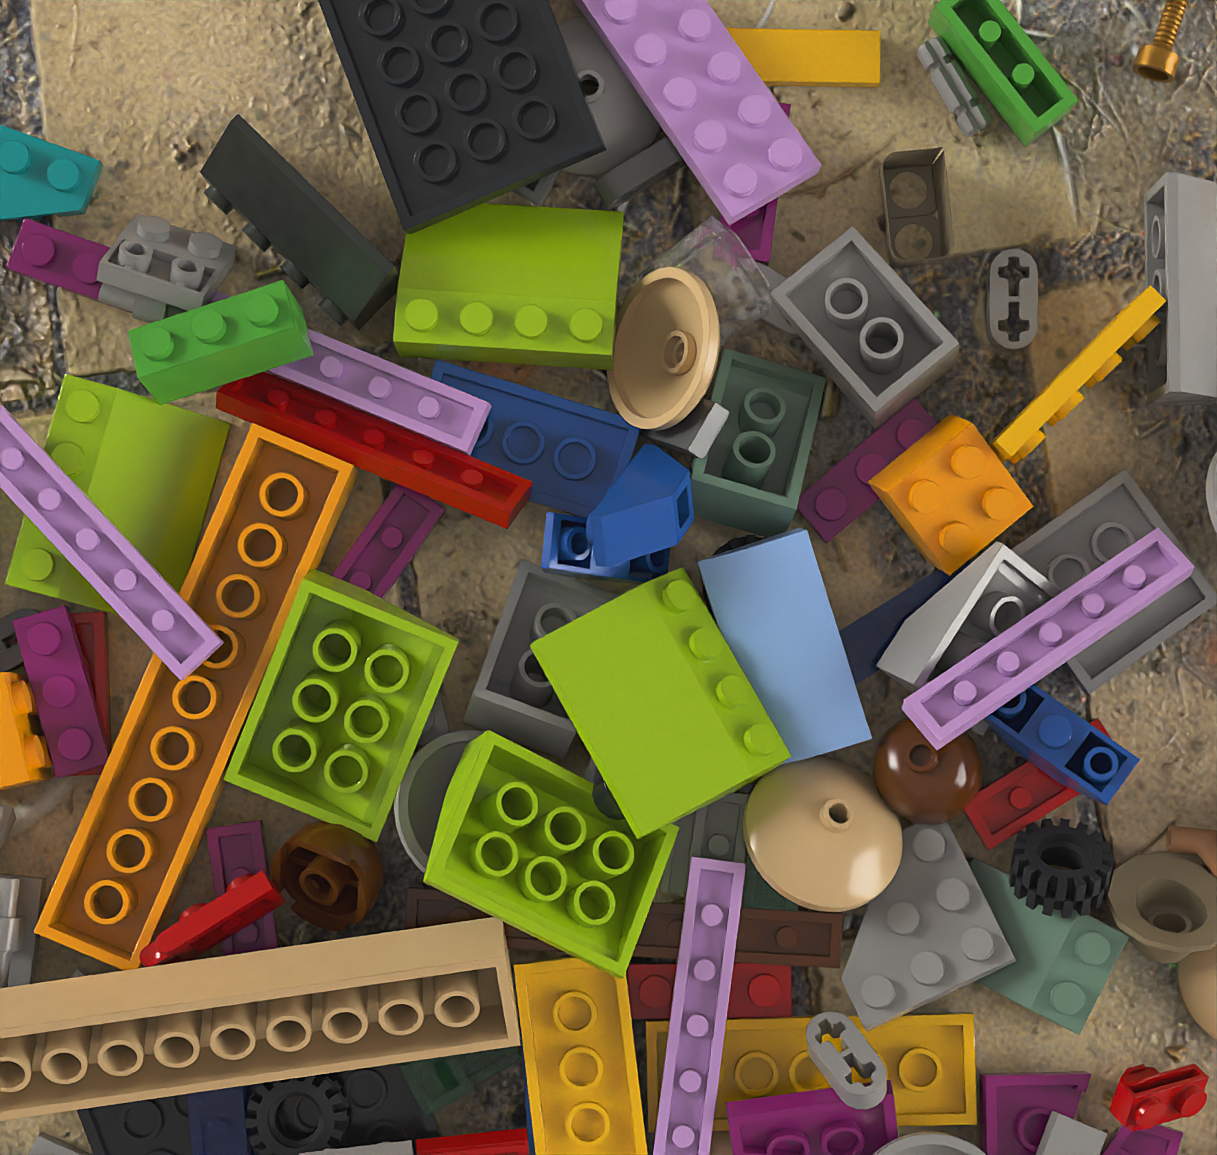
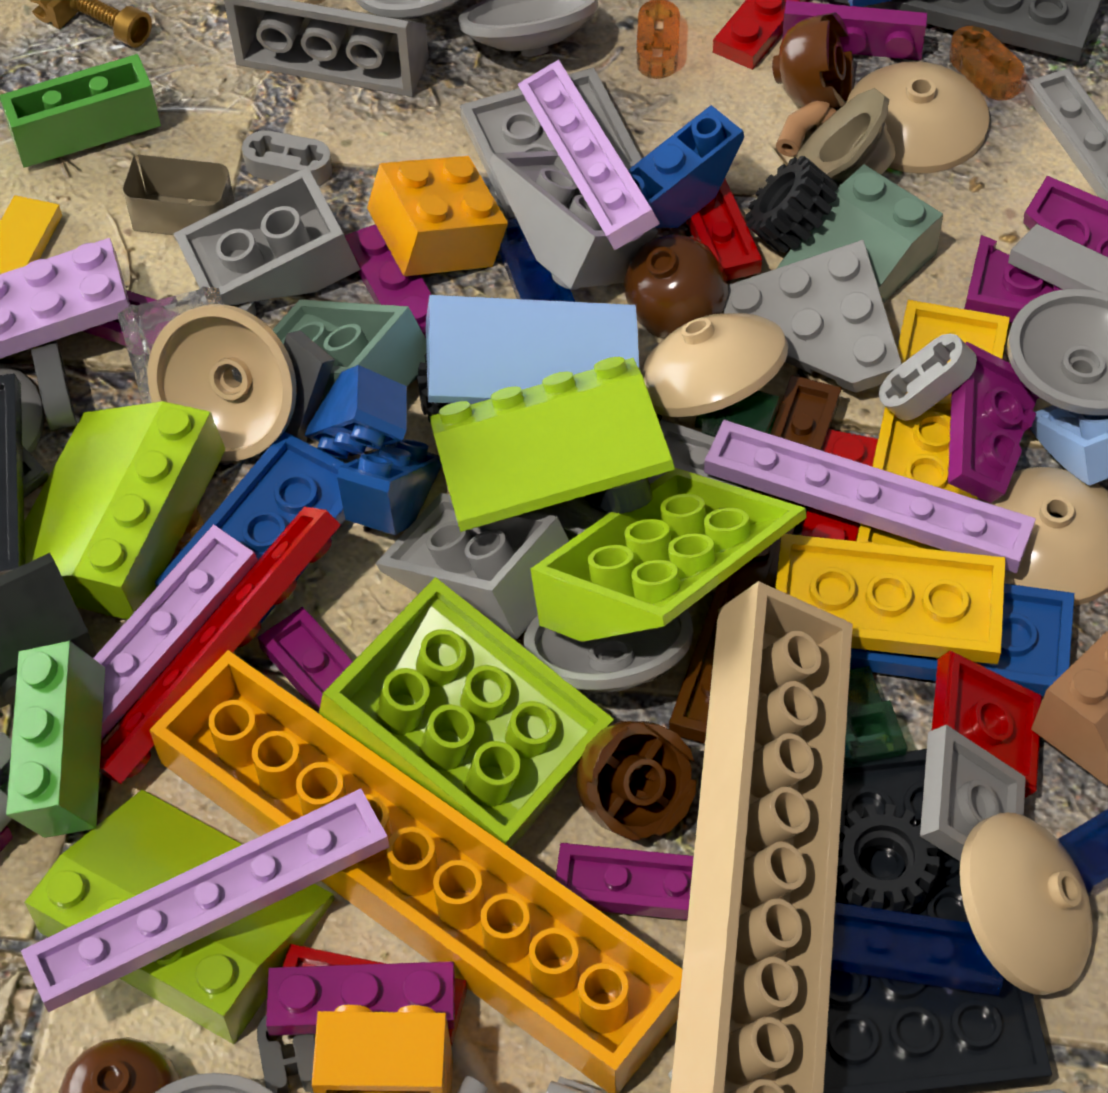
camera: 70 degrees left, 30 degrees down
red hinge [139,870,286,967] -> none
light grey axle [917,36,991,137] -> none
yellow plate [988,285,1166,465] -> none
red piece [1110,1063,1209,1132] -> none

